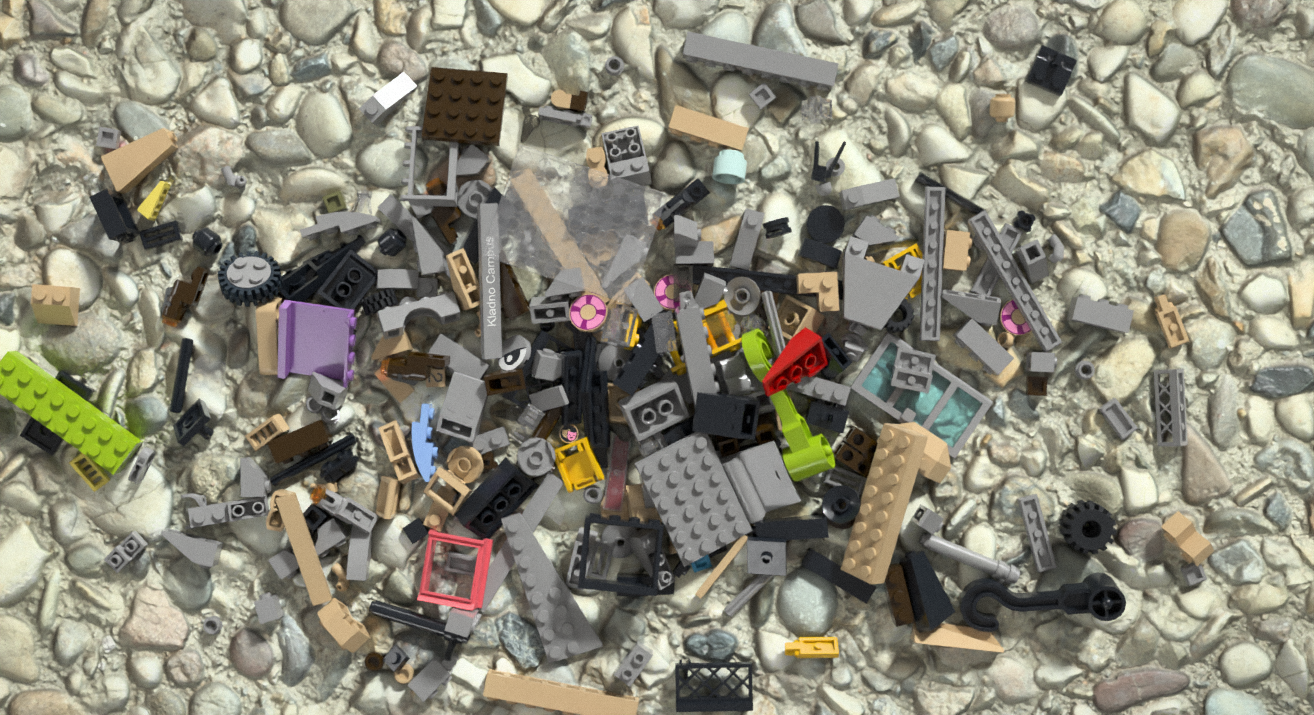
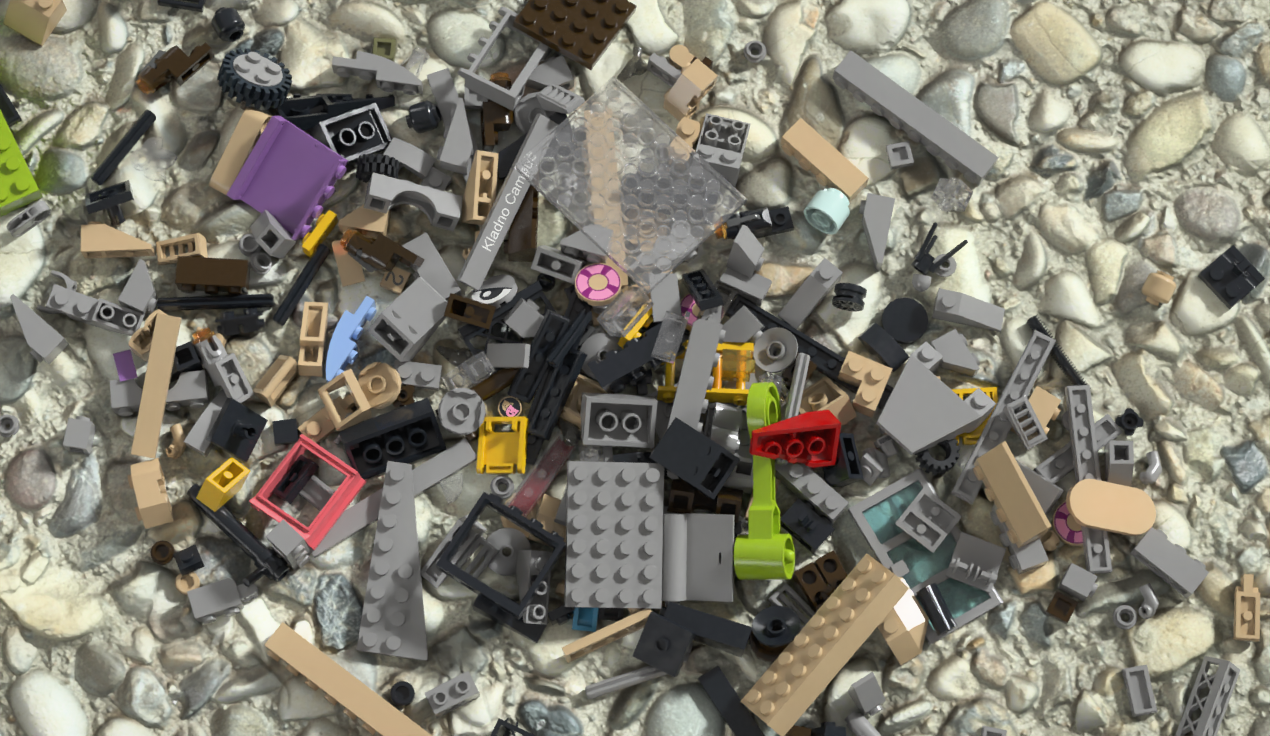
camera: 25 degrees right, 15 degrees down
none -> tan slope [81,221,155,259]
none -> medium lavender sticker [113,350,138,382]
none -> yellow brick [196,457,250,512]
none -> black tile [206,397,268,462]
none -> black tile [272,455,319,504]
none -> black axle [273,244,330,326]
none -> yellow plate [302,210,339,258]
none -> black tile [390,681,415,707]
none -> light grey slope [536,83,585,114]
none -> tan brick [663,58,718,121]
none -> black tile [681,269,724,311]
none -> light grey slope [859,193,895,270]
none -> black axle [916,583,957,636]
none -> light grey hinge [945,532,1006,593]
none -> tan slope [973,441,1051,548]
none -> light grey slope [1003,395,1048,450]
none -> tan tile [1066,479,1156,536]
none -> light grey arm [1138,583,1159,619]

